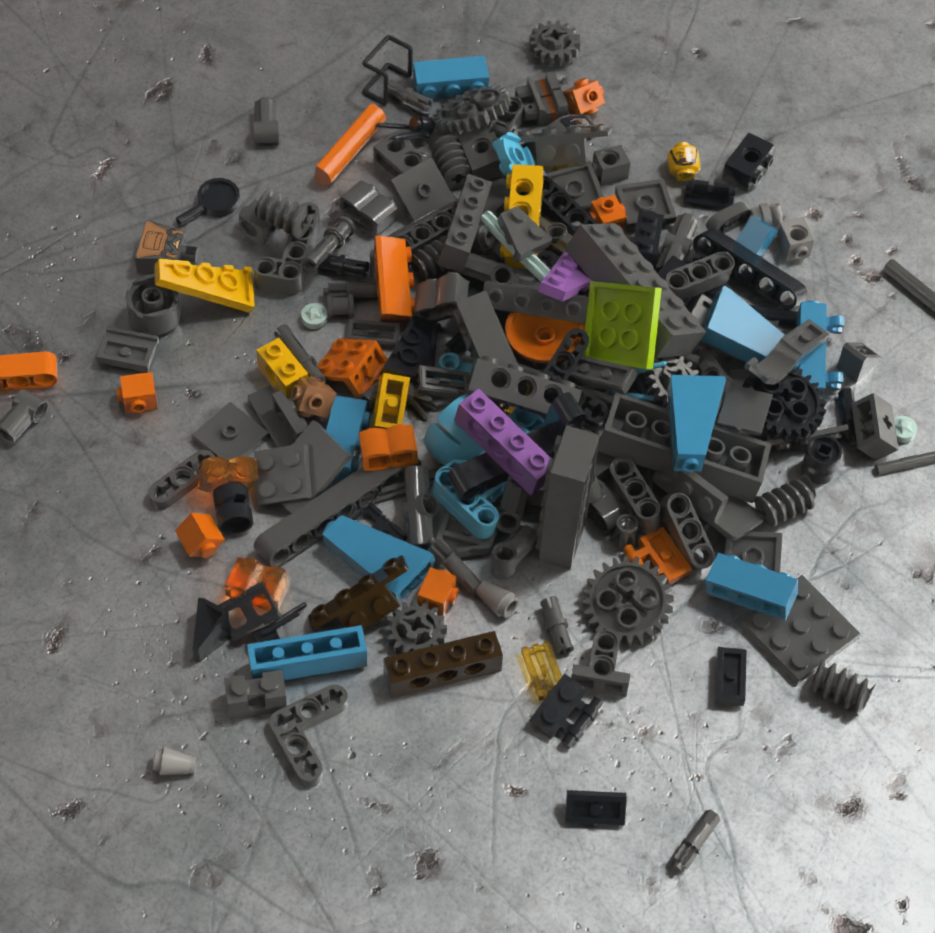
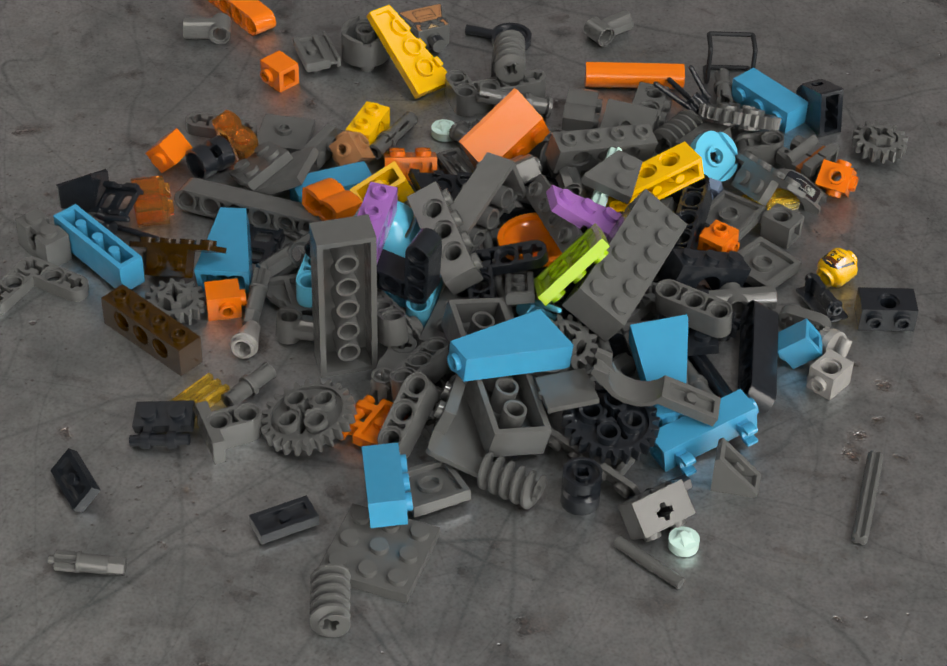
camera: 60 degrees right, 15 degrees down
none -> black torso [796,79,844,137]

